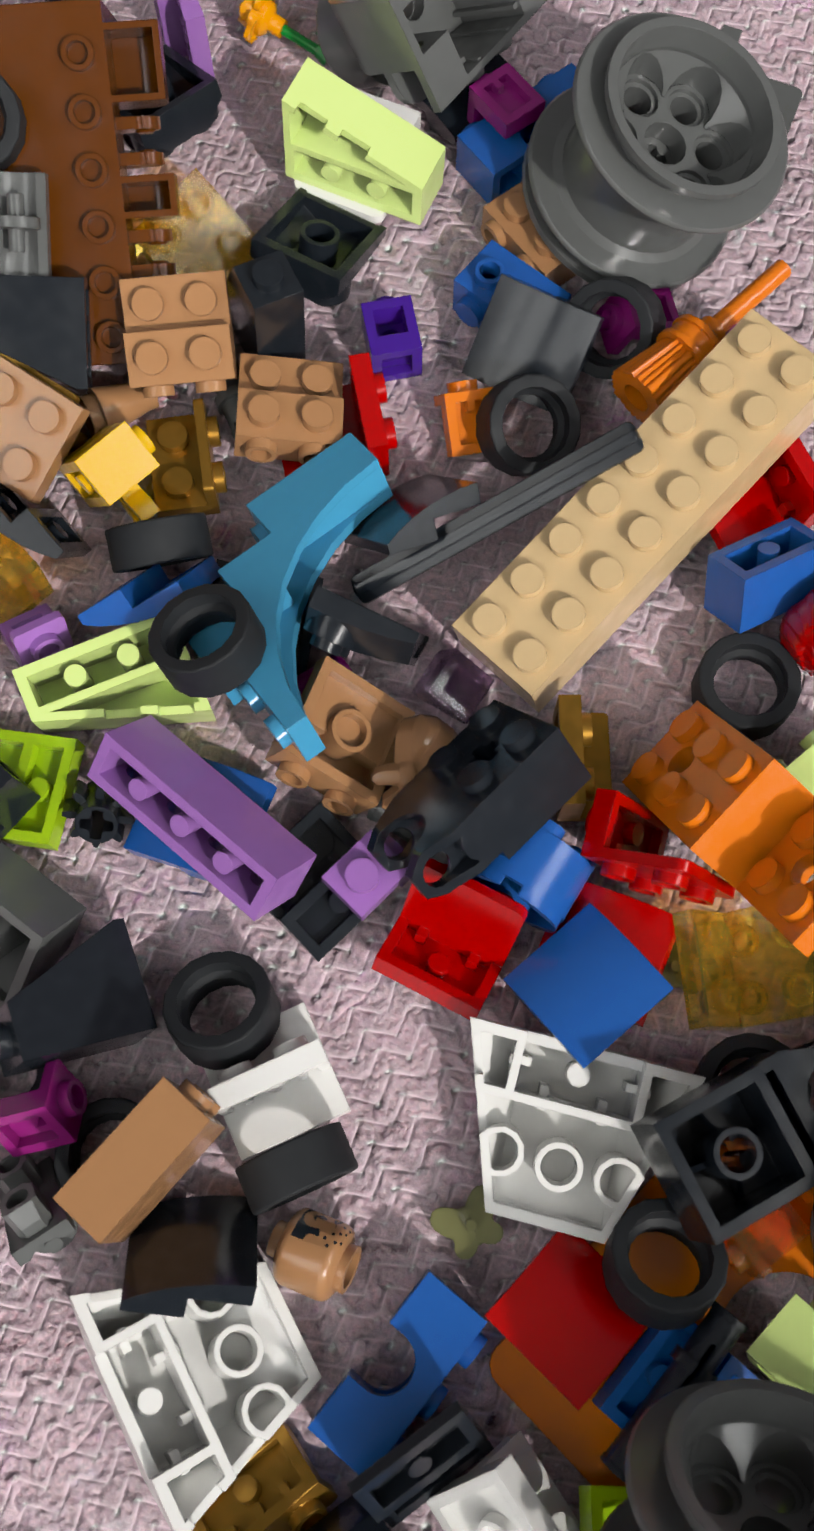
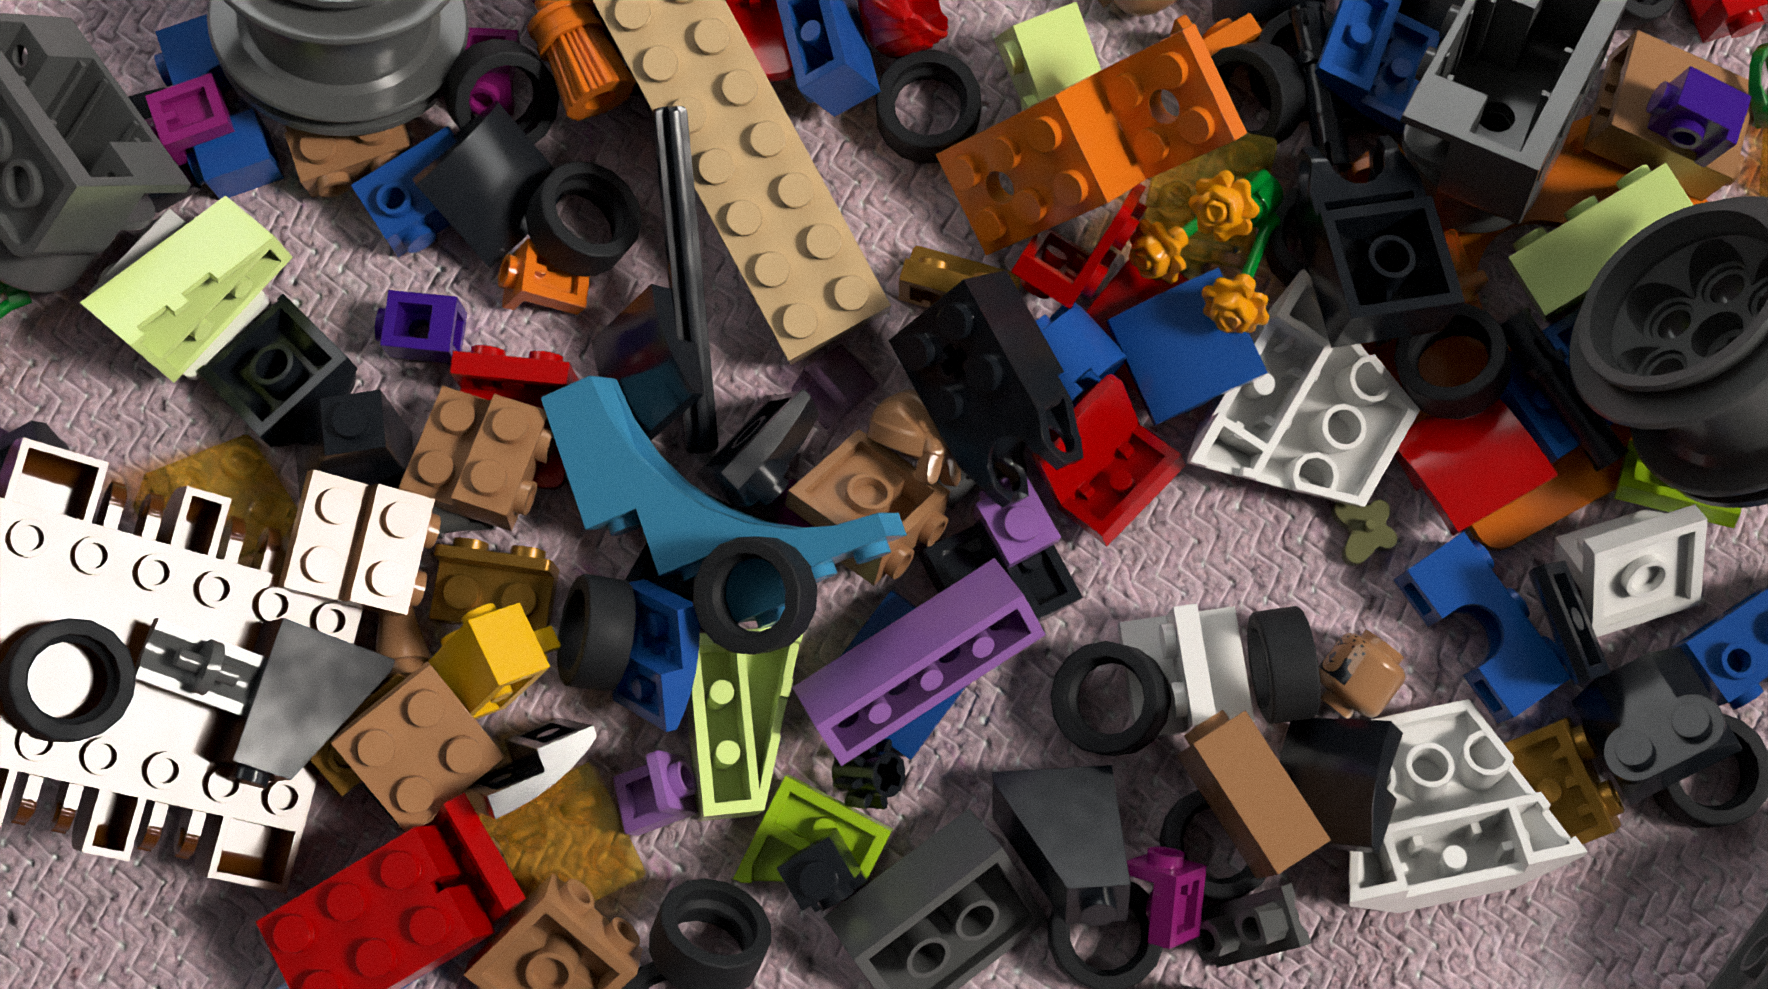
camera: 75 degrees left, 5 degrees up
none -> light orange plant [1129,169,1284,334]

